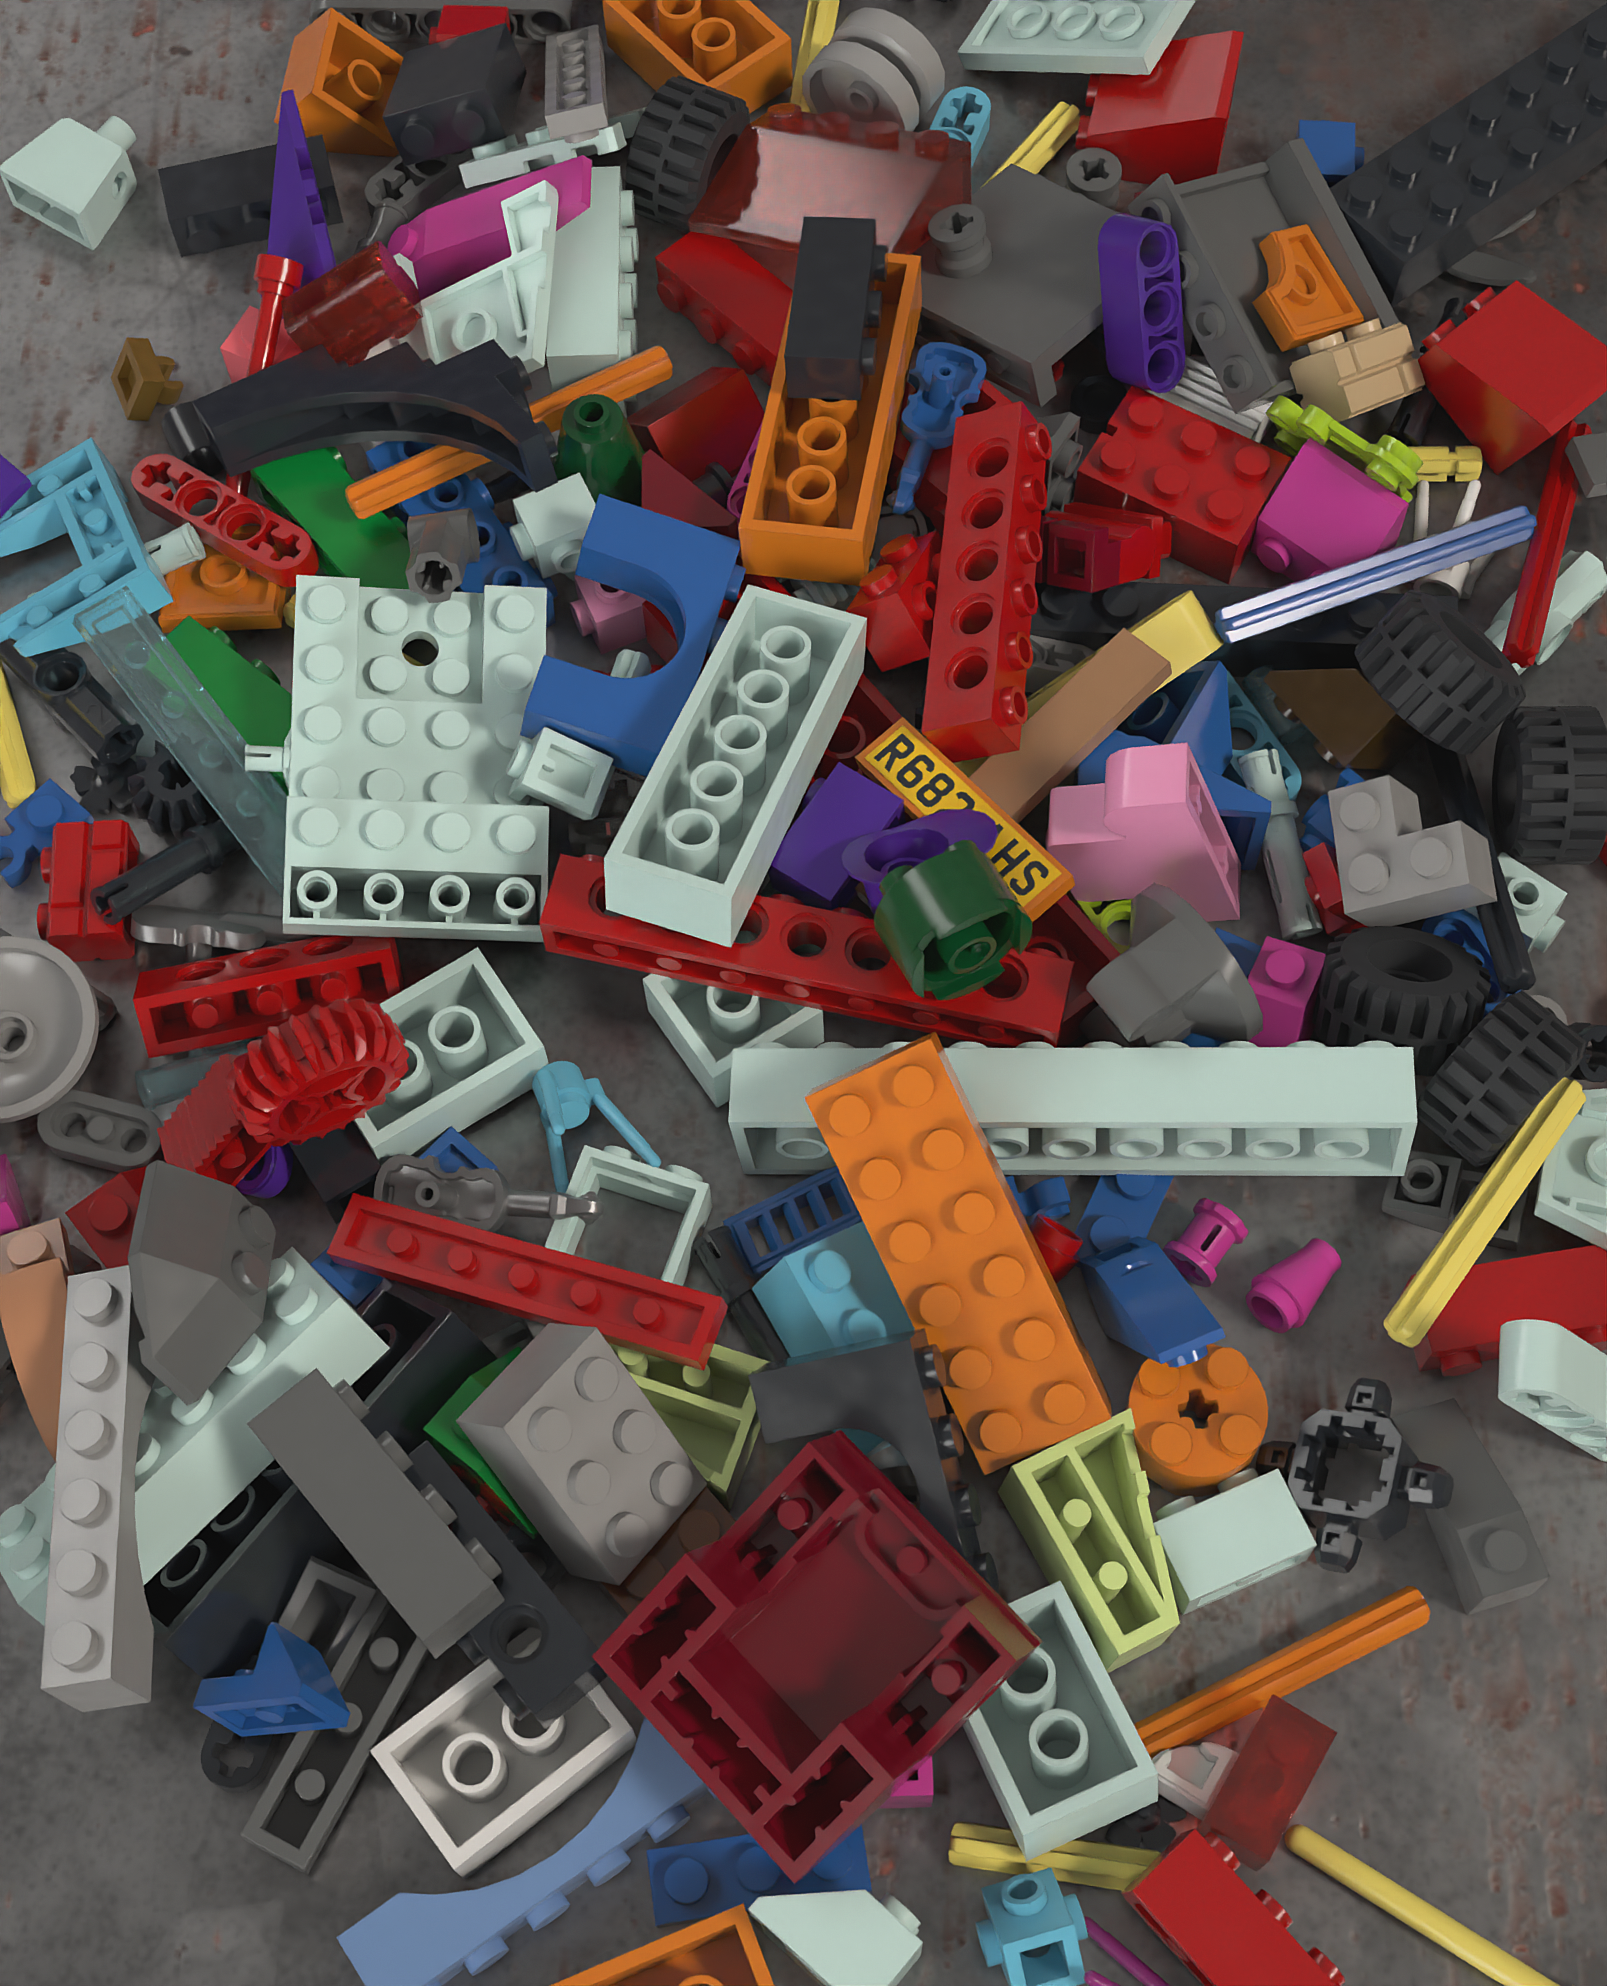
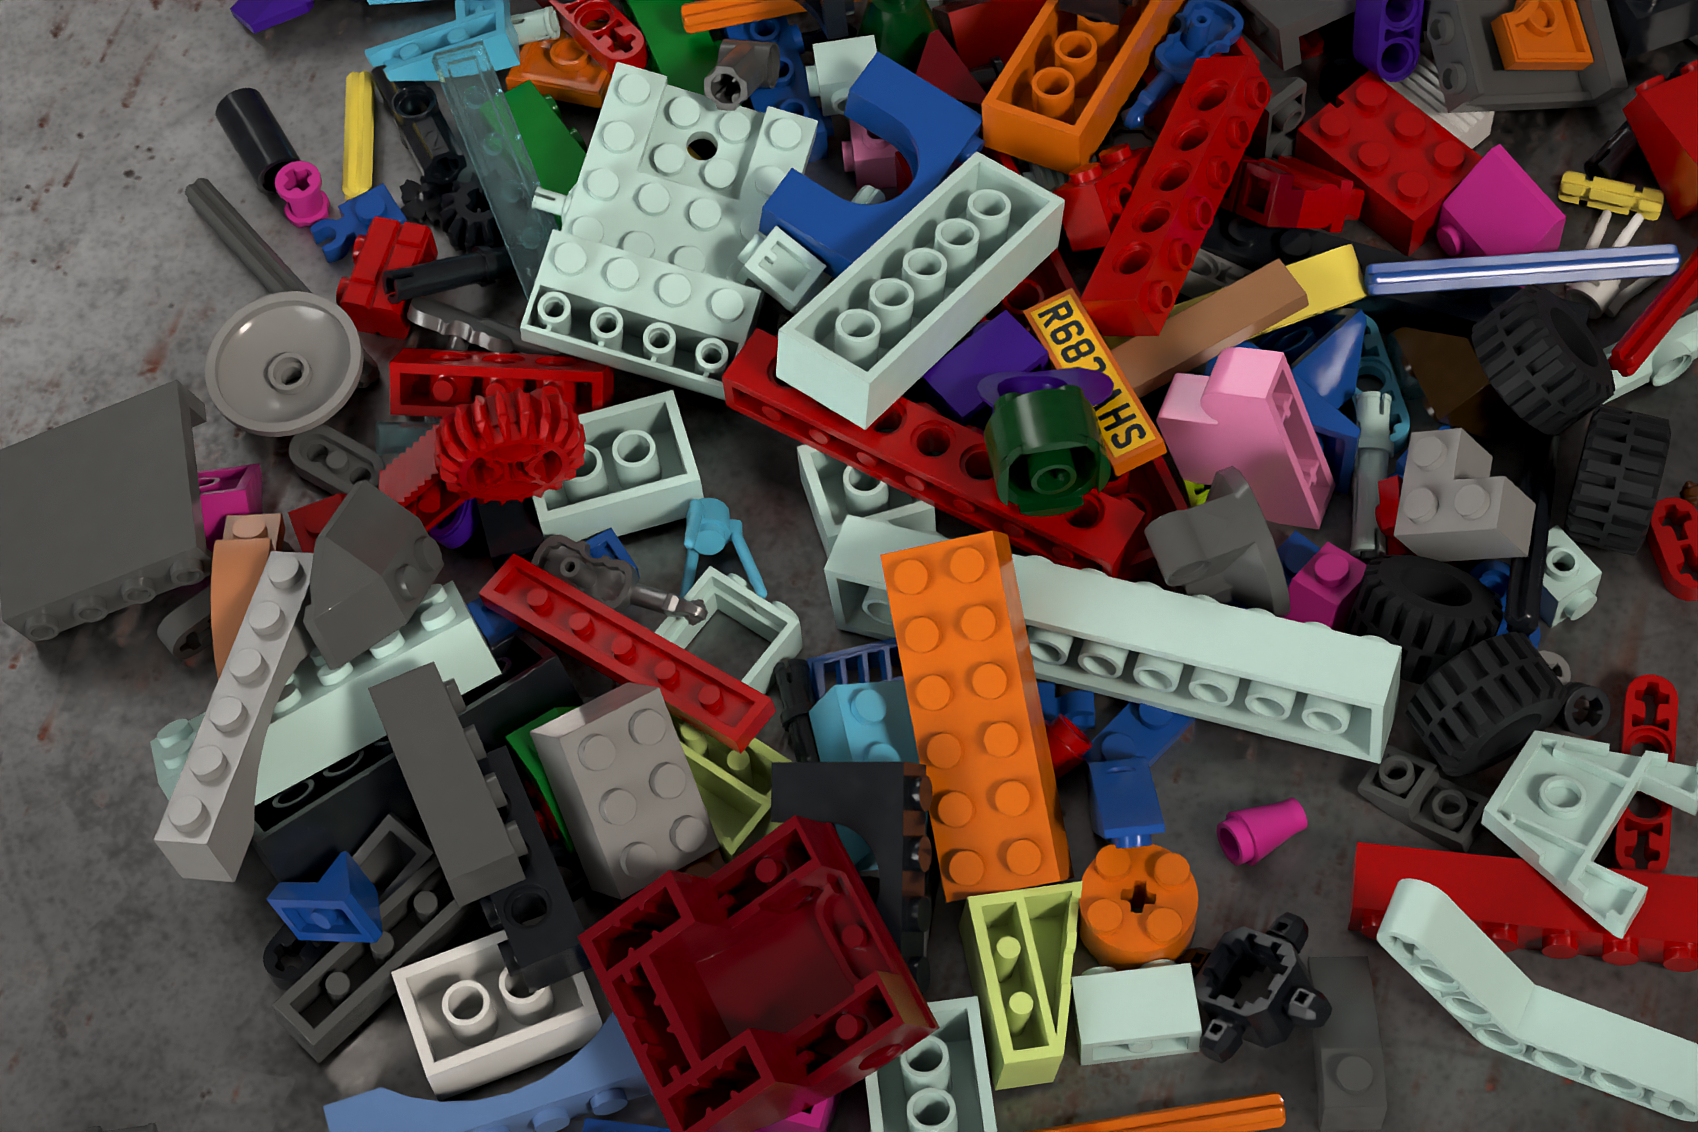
camera: 20 degrees right, 5 degrees down
dark pink bush [1162,1198,1248,1287] -> none
lime plant [1265,395,1423,503] -> none
tan brick [1289,318,1425,422] -> none
light yellow axle [1383,1077,1586,1347] -> none

